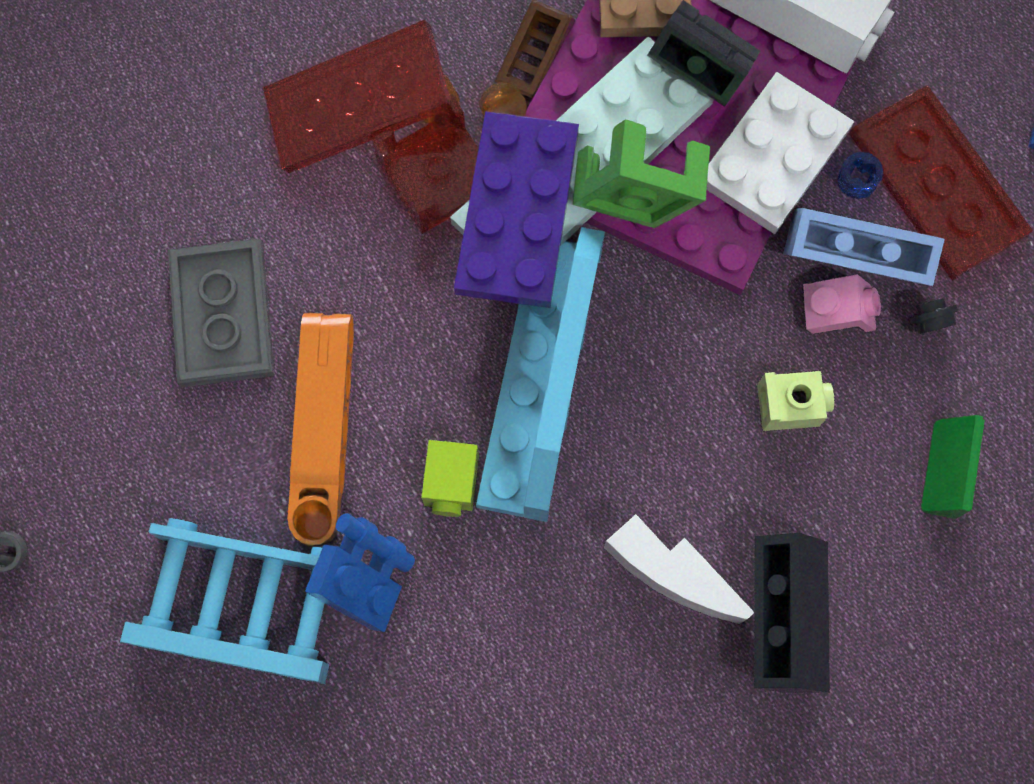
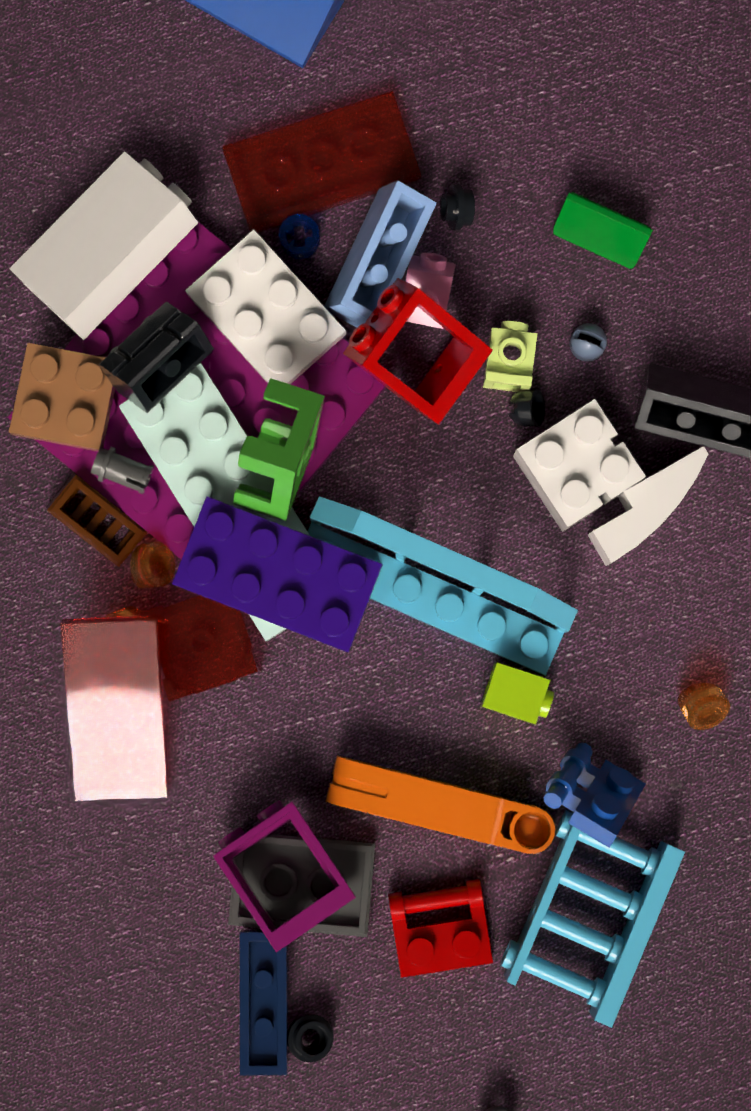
camera: 75 degrees left, 10 degrees up
none -> dark grey pin [91,446,154,494]
none -> magenta window [213,800,356,953]
none -> dark blue plate [240,930,288,1076]
none -> black plate [287,1014,334,1062]
none -> red window [343,278,493,425]
none -> red plate [388,879,493,978]
none -> black hinge [508,390,545,427]
none -> white piece [513,399,646,532]
none -> sand blue hinge [569,323,607,362]
none -> clear orange tile [677,683,730,730]

